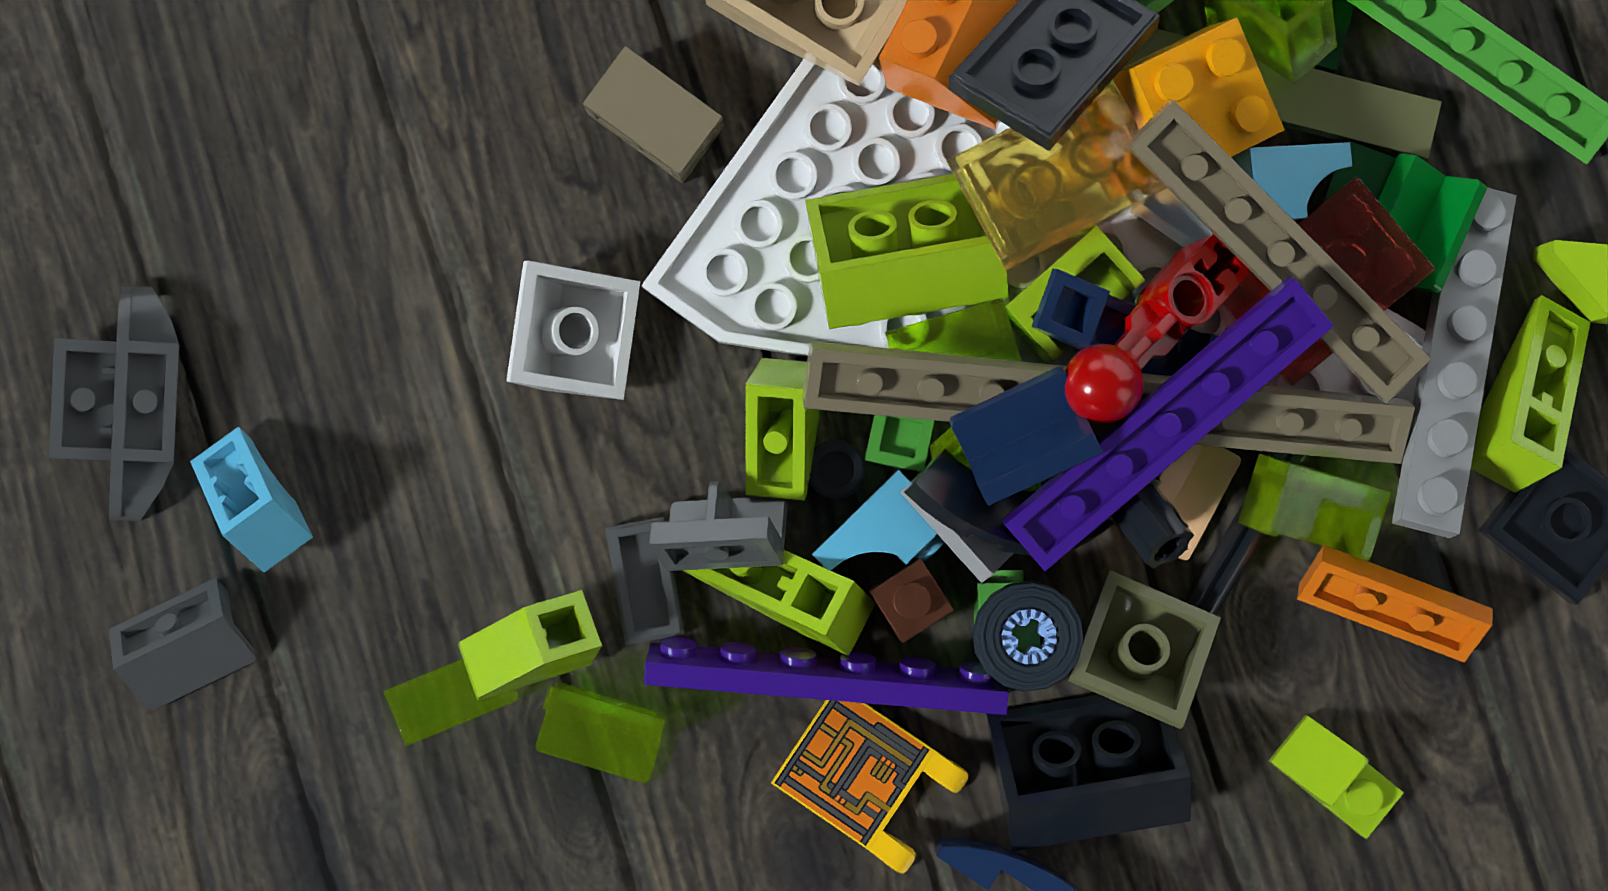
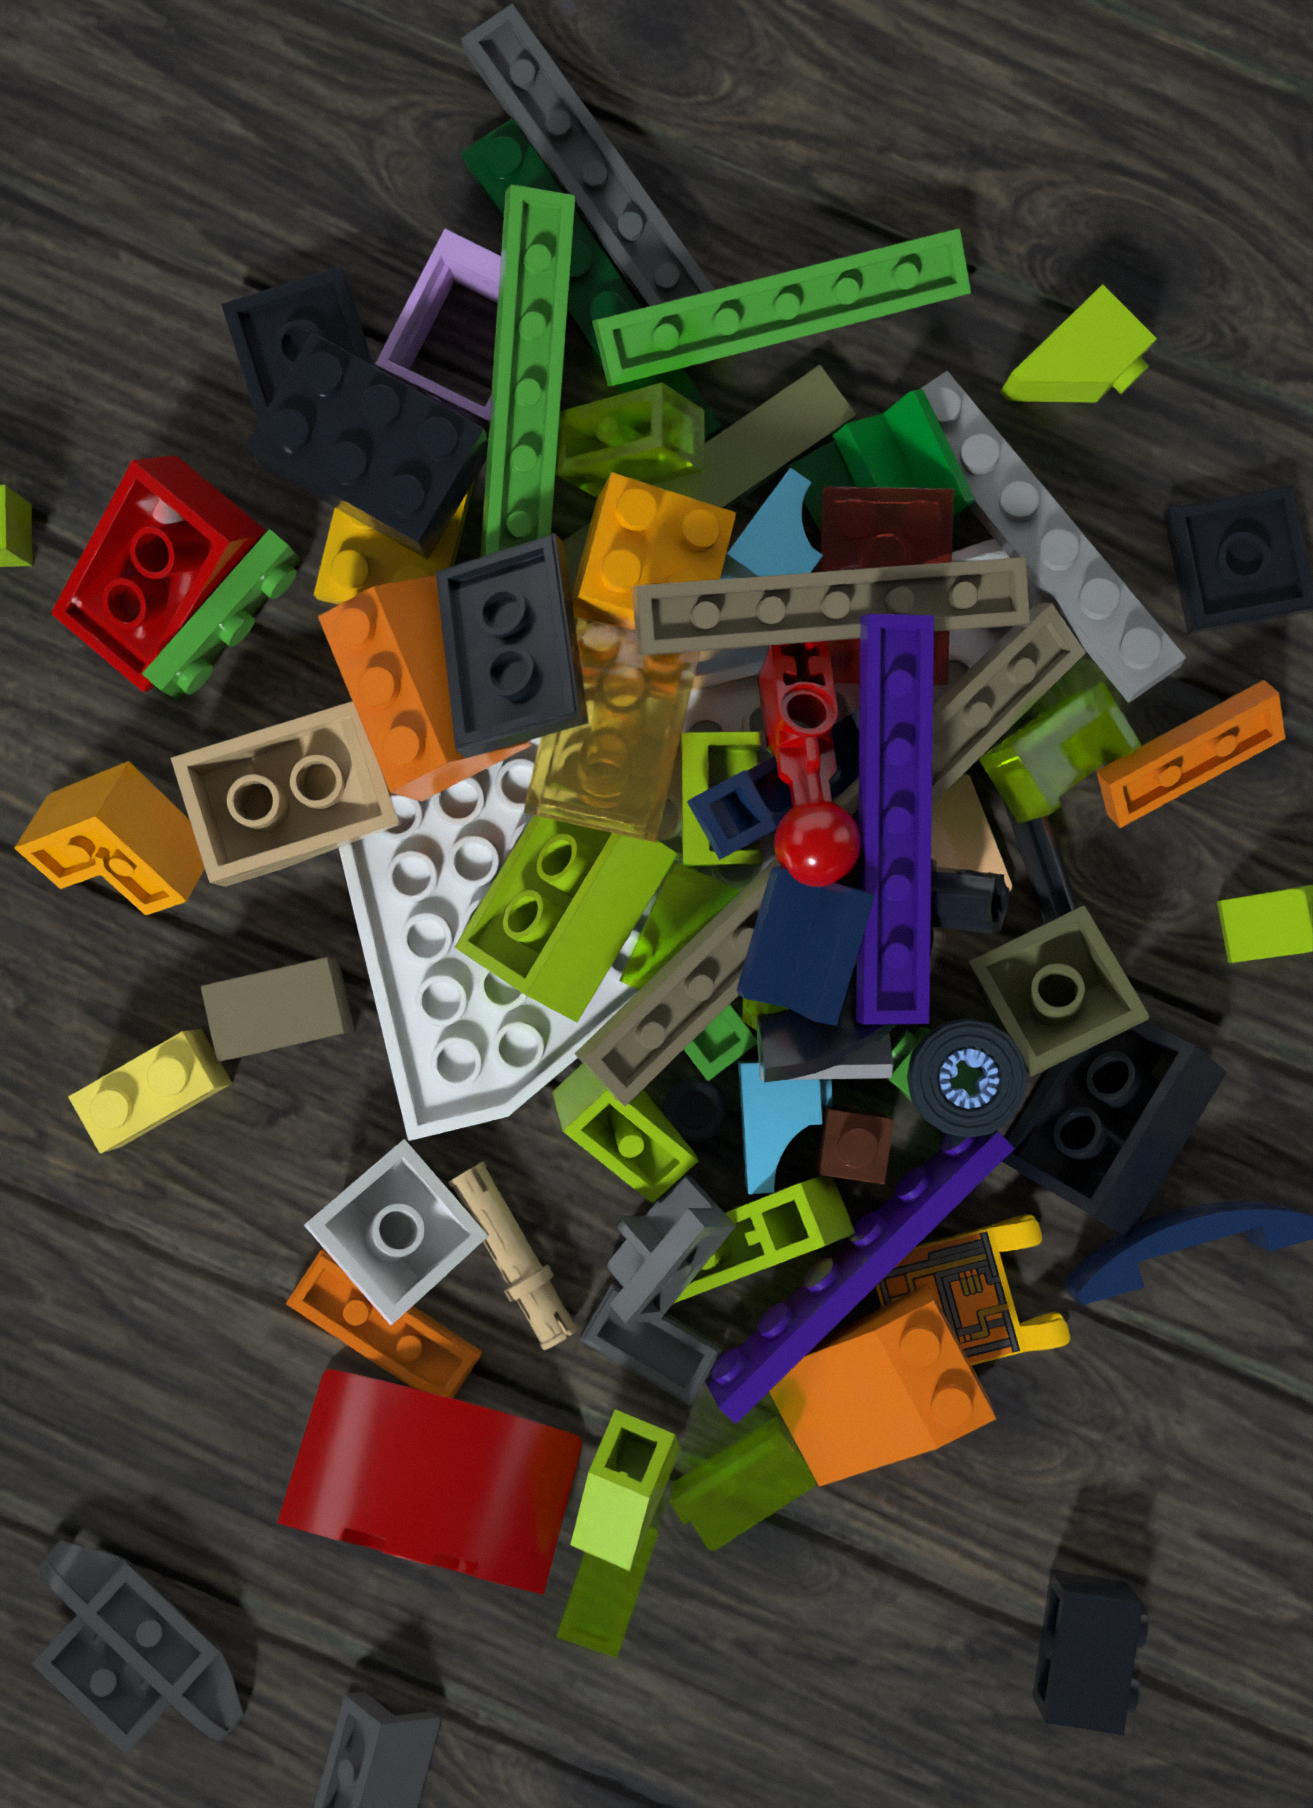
camera: 45 degrees left, 0 degrees up
medium azure arch [190,427,313,572] -> none
lime slope [1471,295,1590,493] -> none
none -> light yellow brick [68,1029,233,1154]
none -> red panel [277,1369,582,1595]
none -> orange tile [286,1248,482,1398]
none -> tan pin [448,1161,579,1350]
none -> orange slope [769,1284,996,1487]

